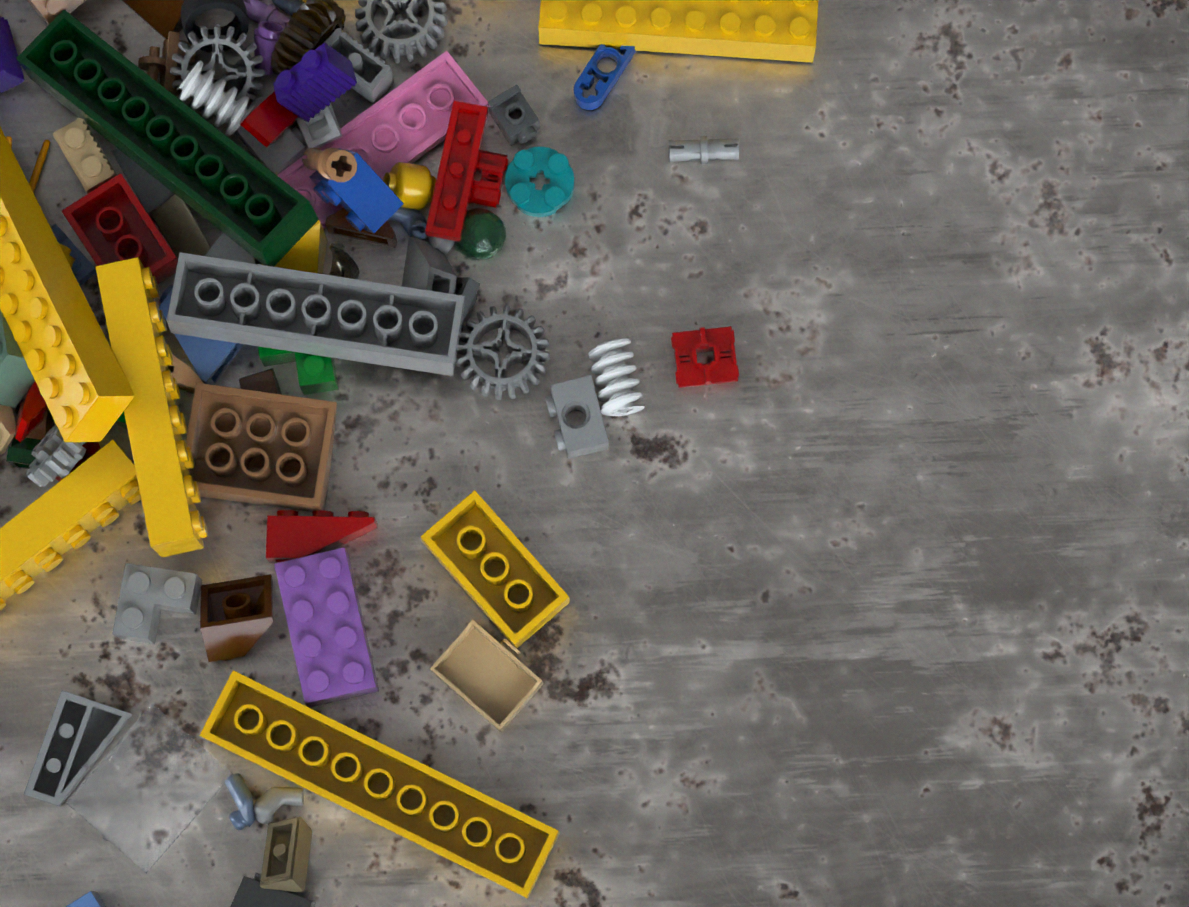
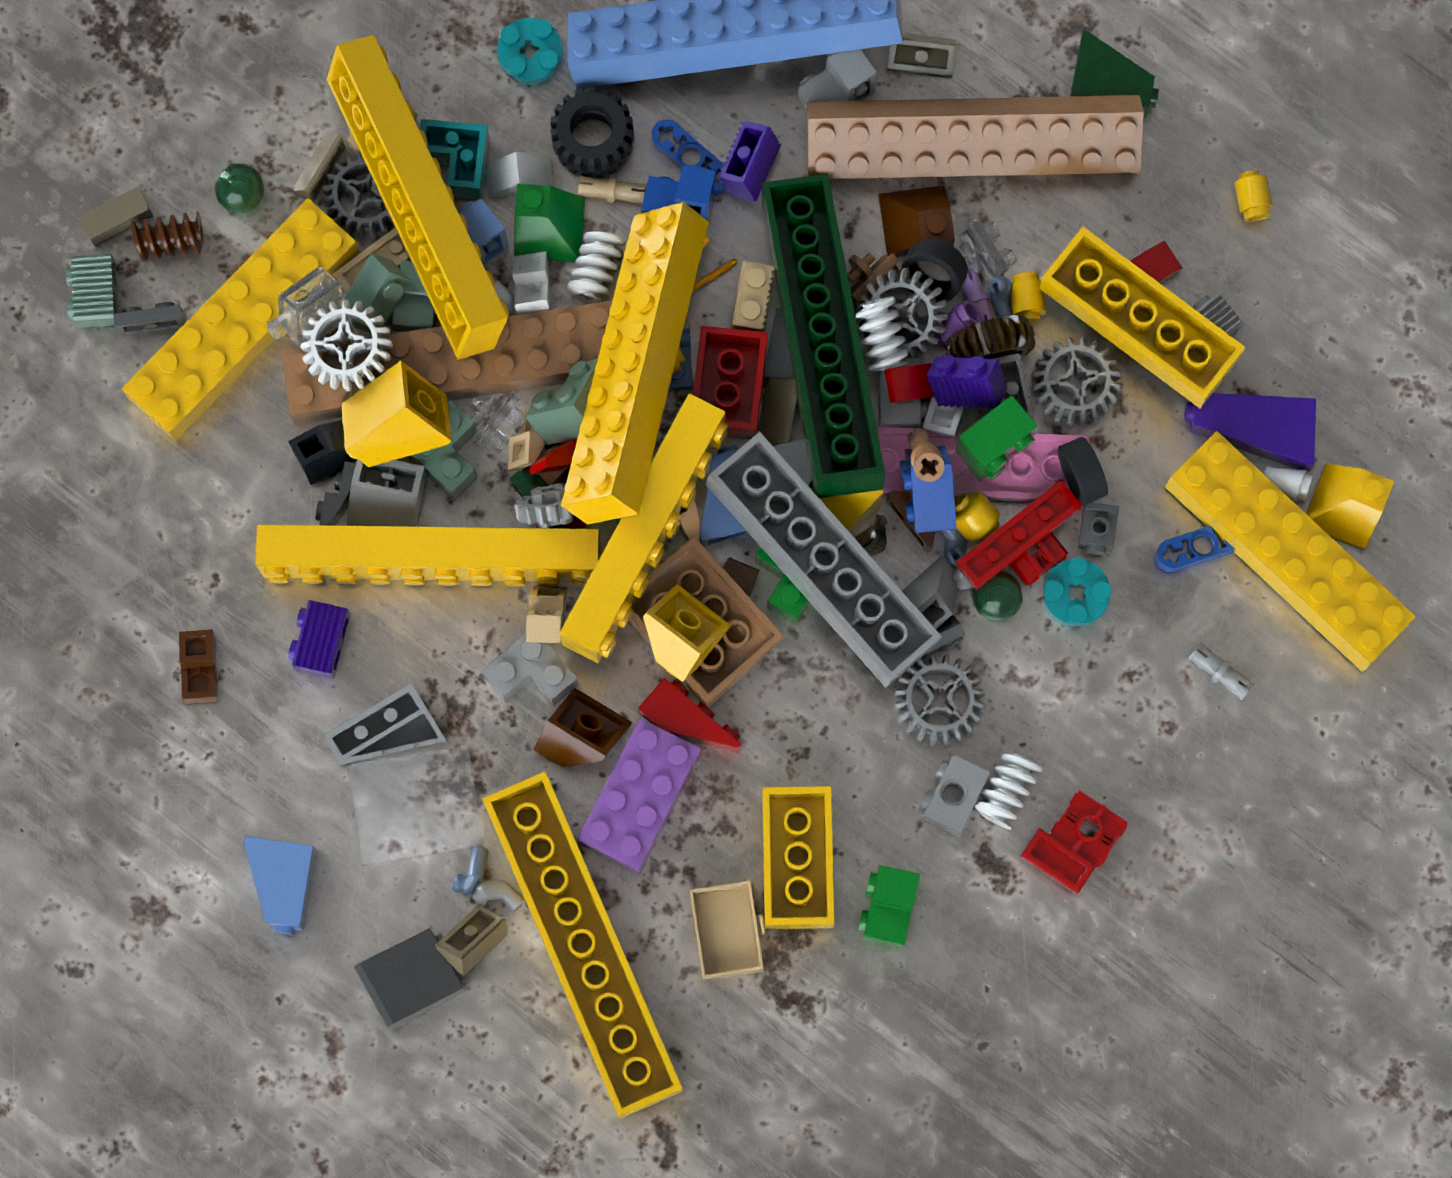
camera: 40 degrees right, 0 degrees up
none -> tan slope [526,586,567,643]
none -> yellow slope [643,584,731,682]
none -> green brick [858,865,920,948]
none -> green brick [955,395,1038,482]
none -> red plate [1020,828,1096,895]
none -> black tyre [1057,437,1108,505]

